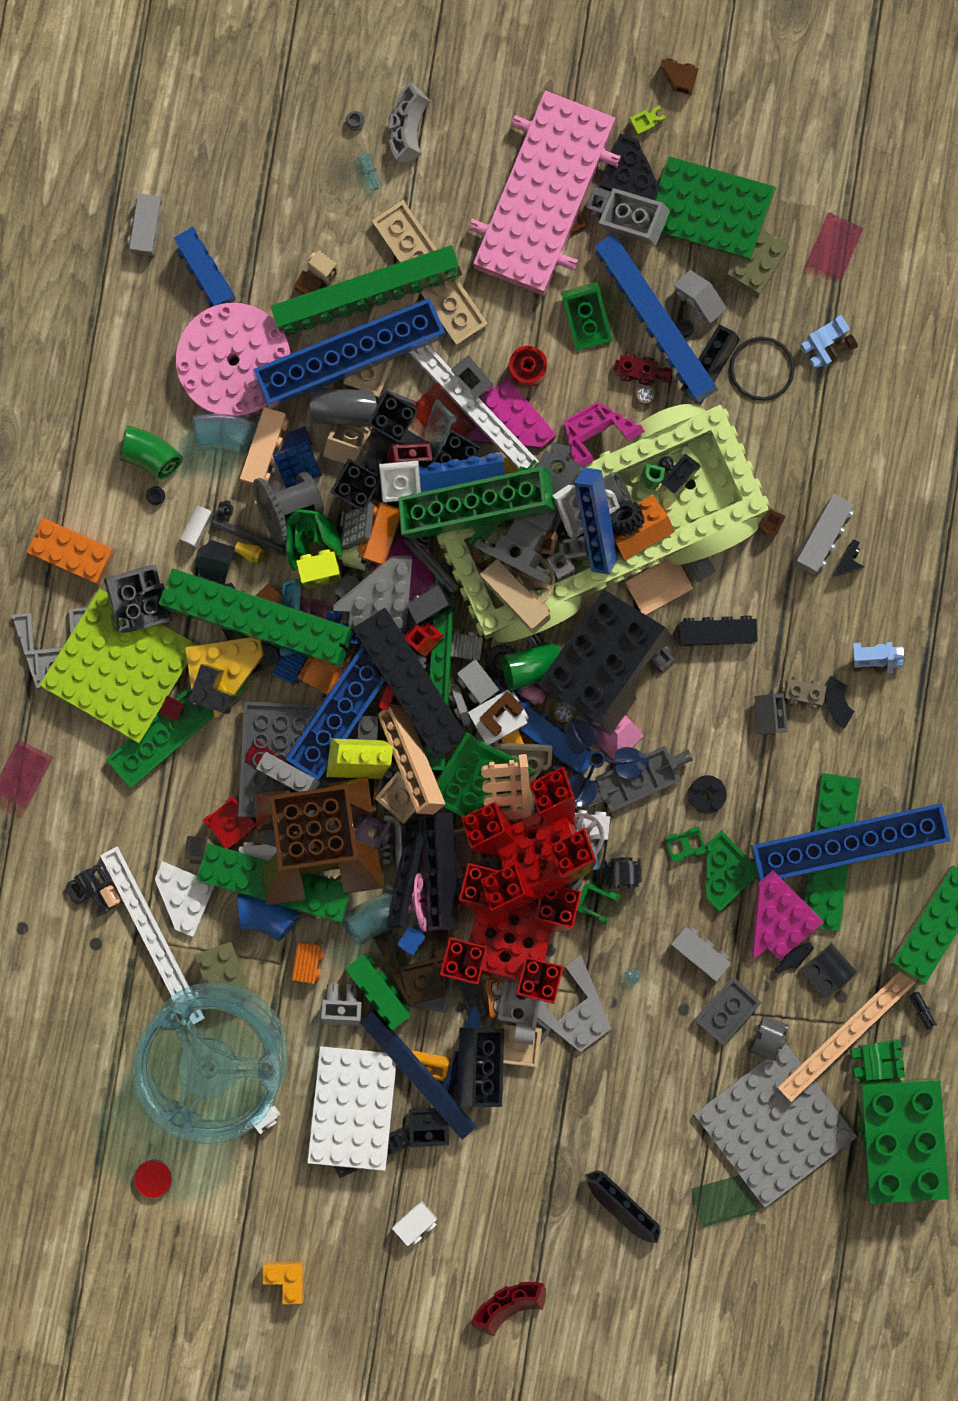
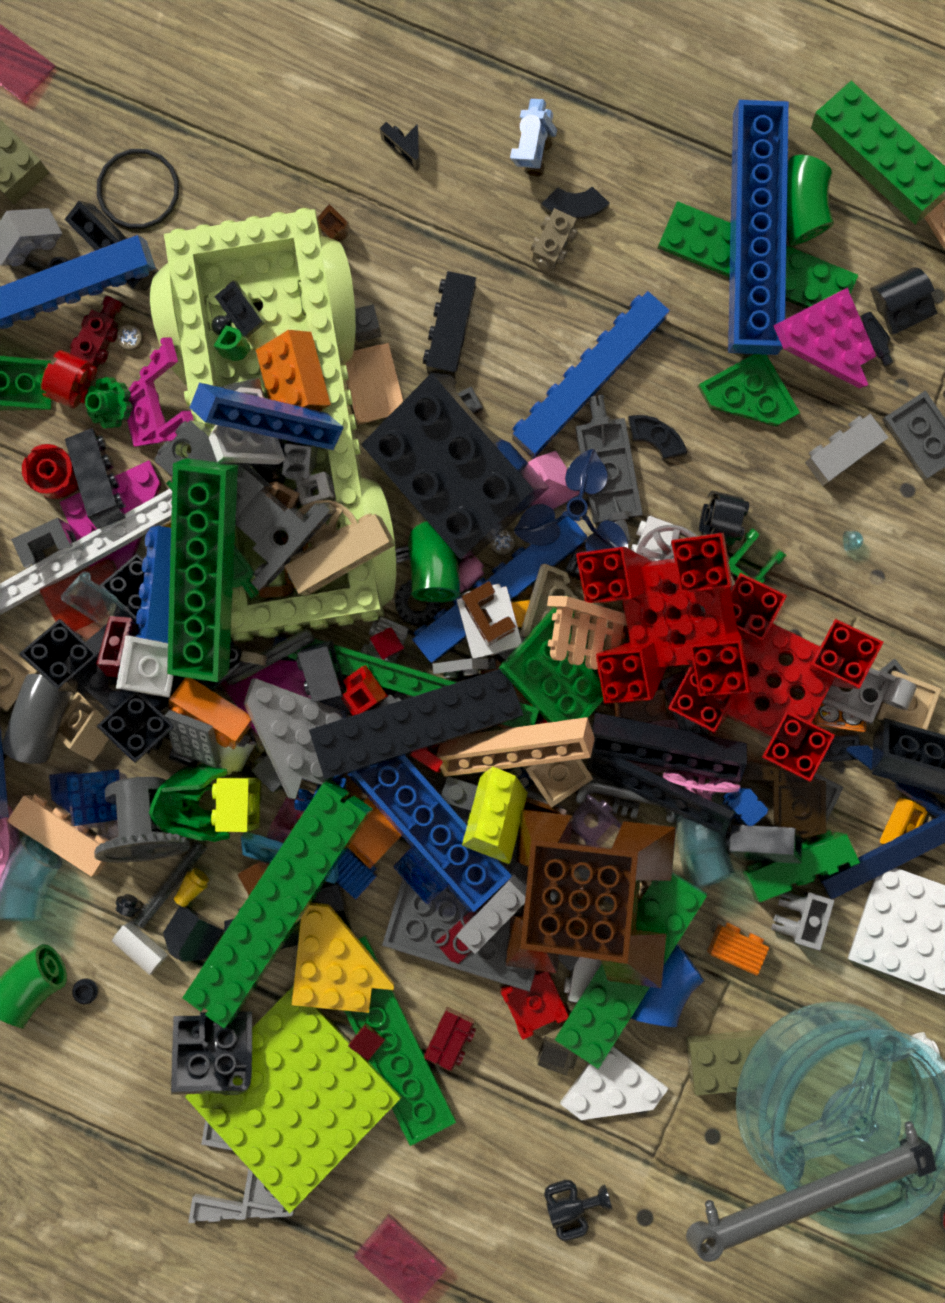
camera: 75 degrees left, 0 degrees up
orange piece [27,517,115,586] -> none
white plate [100,846,205,1027] -> none
light nougat tile [100,885,123,908] -> none
black brick [189,664,236,714] -> none
light grey brick [457,659,499,705] -> none
light grey wing [521,955,611,1052] -> none
black tyre [610,500,645,537] -> none
green piece [665,827,707,862] -> none
black plate [688,775,727,814] -> none
dark grey brick [754,694,788,735] -> none
light grey brick [793,494,854,576] -> none
light blue hips [800,315,858,369] -> none
none -> red brick [41,350,97,409]
none -> black brick [65,428,126,529]
none -> green plant [85,377,133,429]
none -> dark tan tile [240,651,267,666]
none -> dark red tile [369,627,404,660]
none -> clear blue tile [393,846,449,905]
none -> dark red brick [424,1007,477,1071]
none -> blue brick [512,291,670,459]
none -> black tile [628,415,687,460]
none -> dark grey piece [686,1121,937,1262]
none -> black brick [726,825,803,864]
none -> green brick [786,155,834,246]

